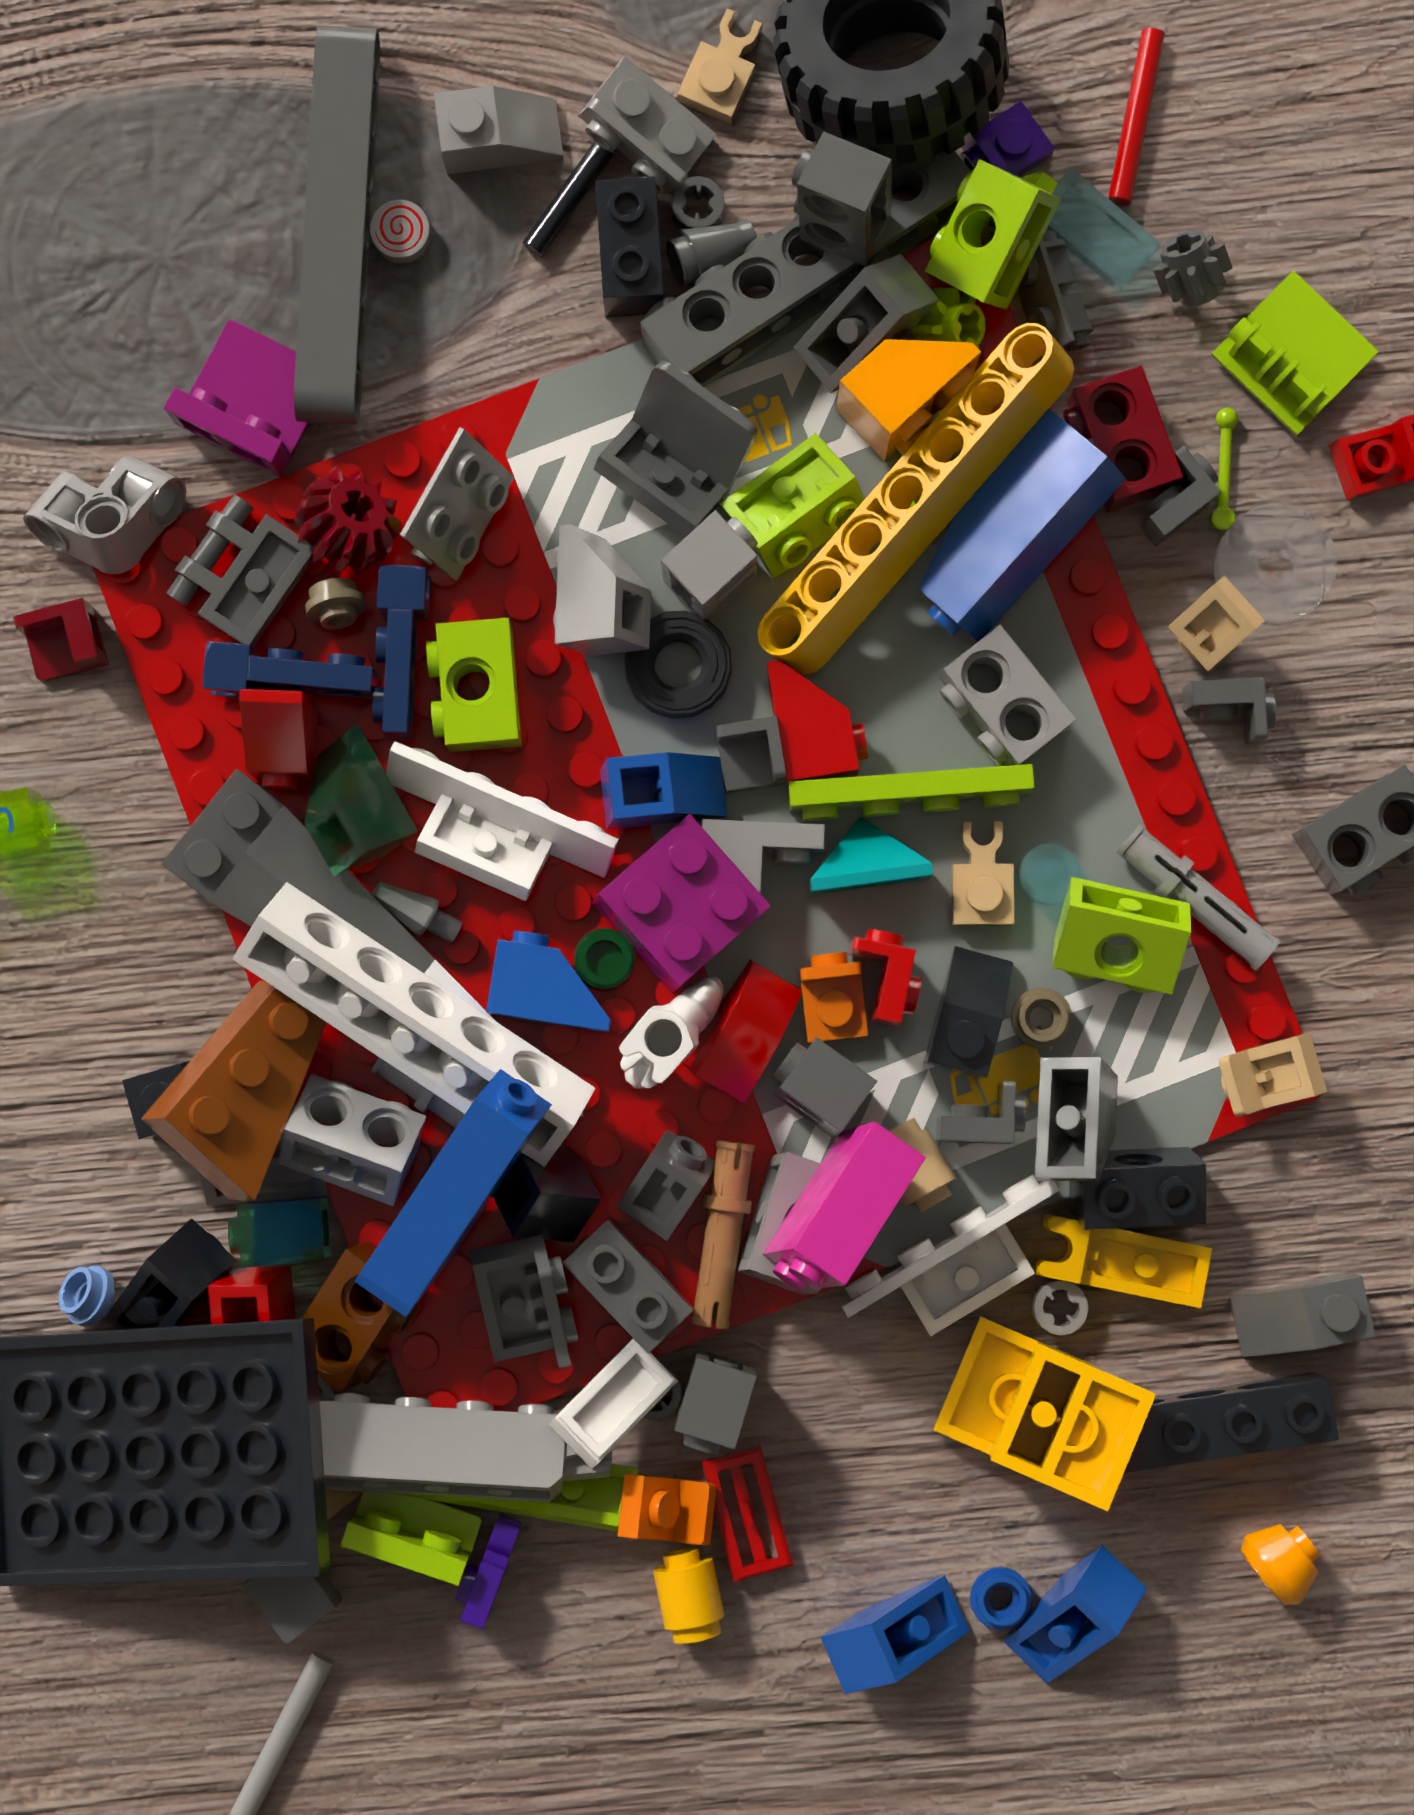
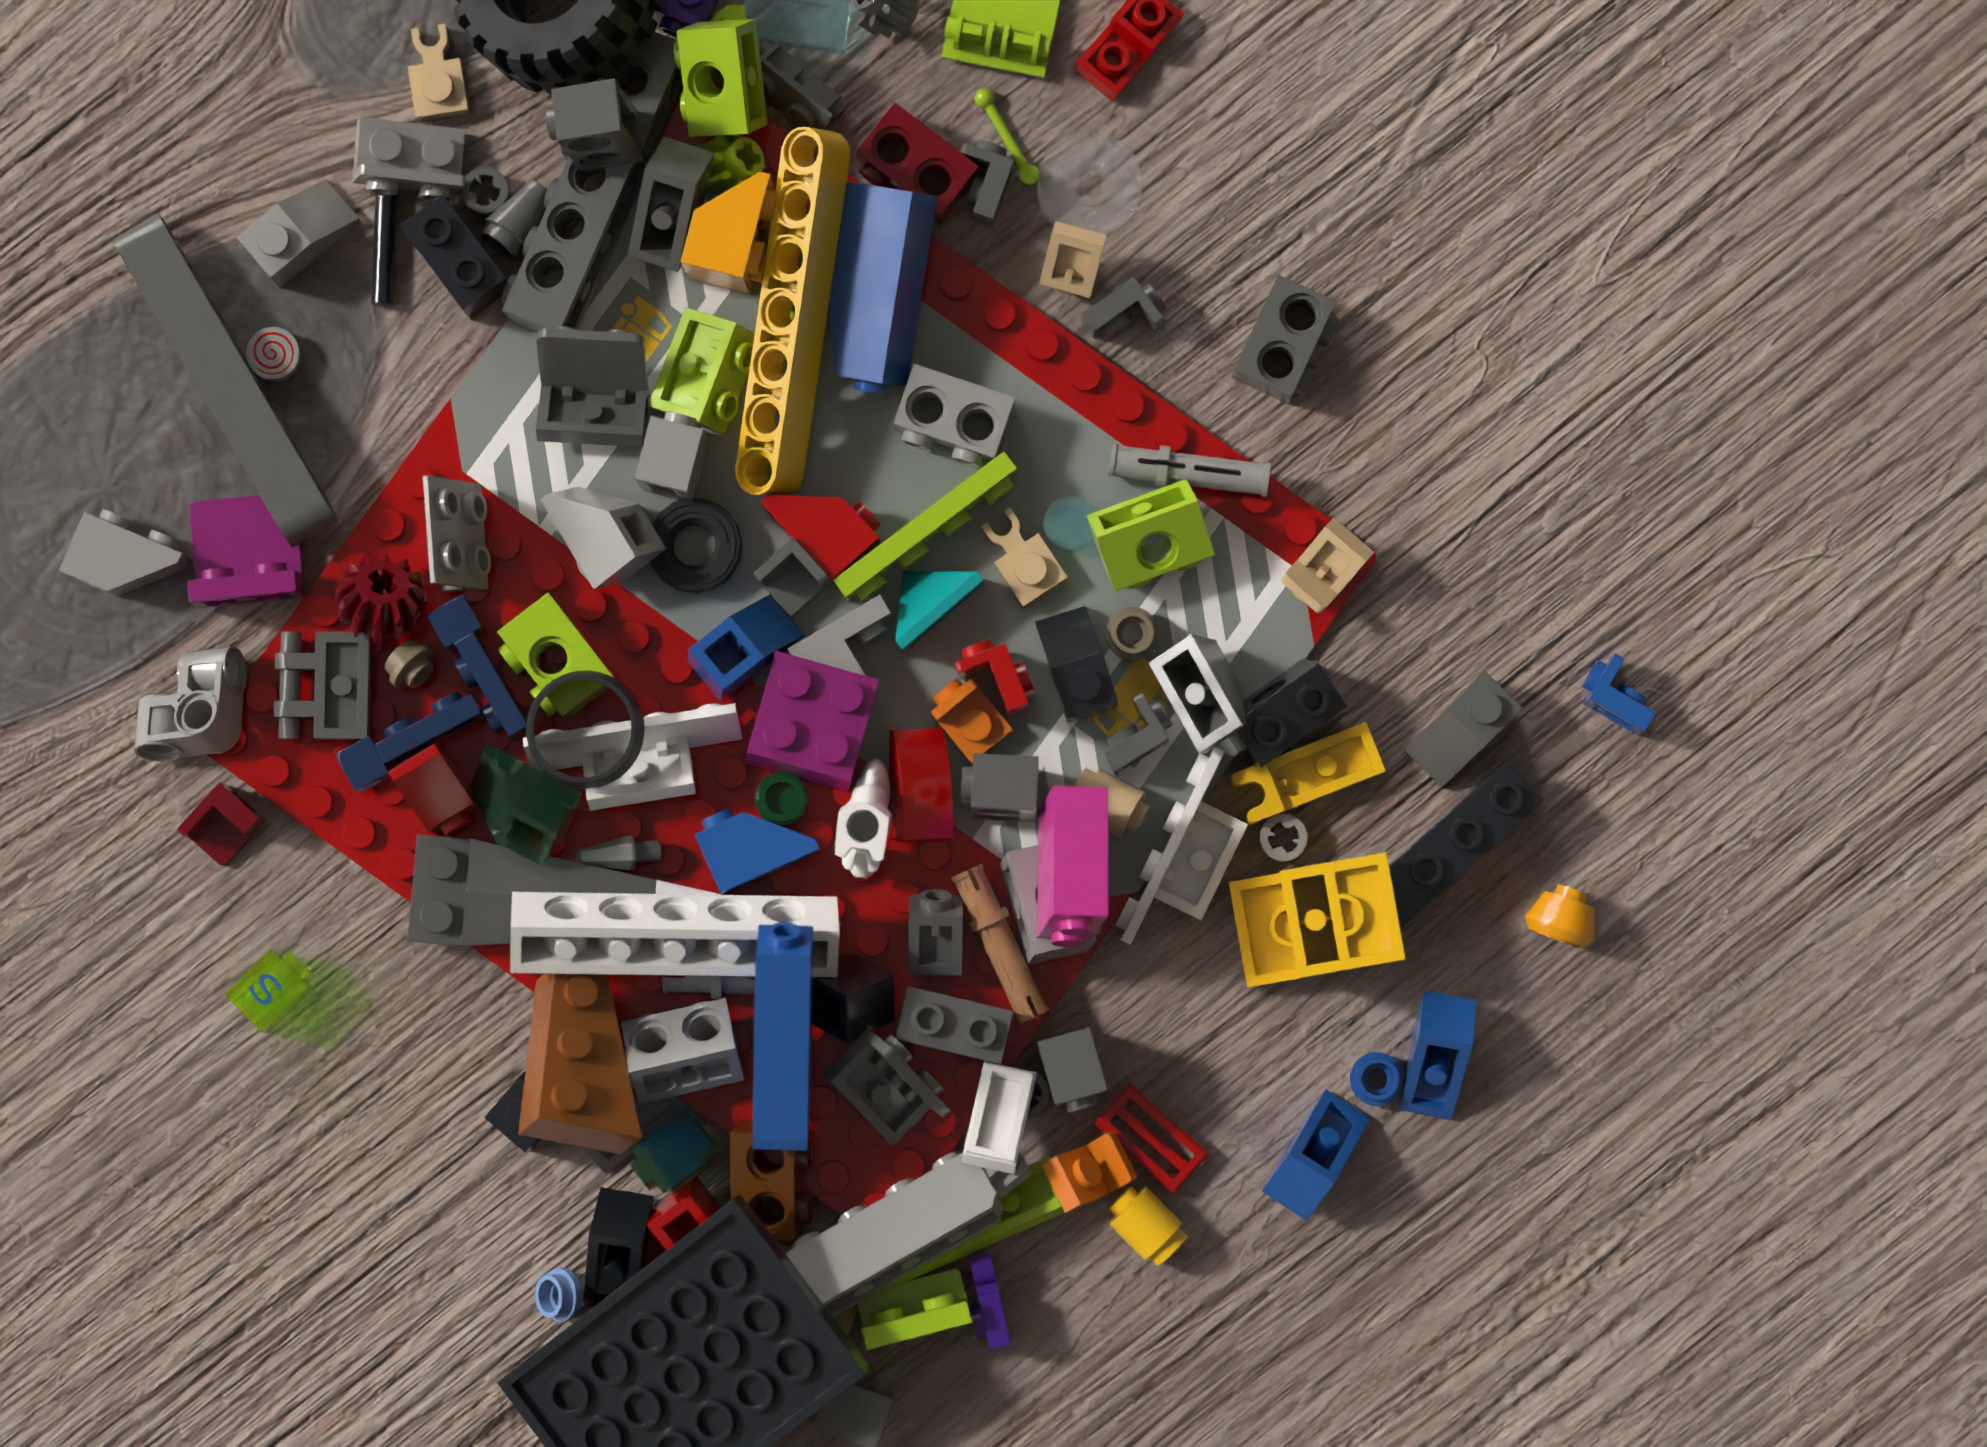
camera: 30 degrees left, 0 degrees up
none -> light grey slope [58,509,191,596]
none -> black tyre [526,670,645,789]

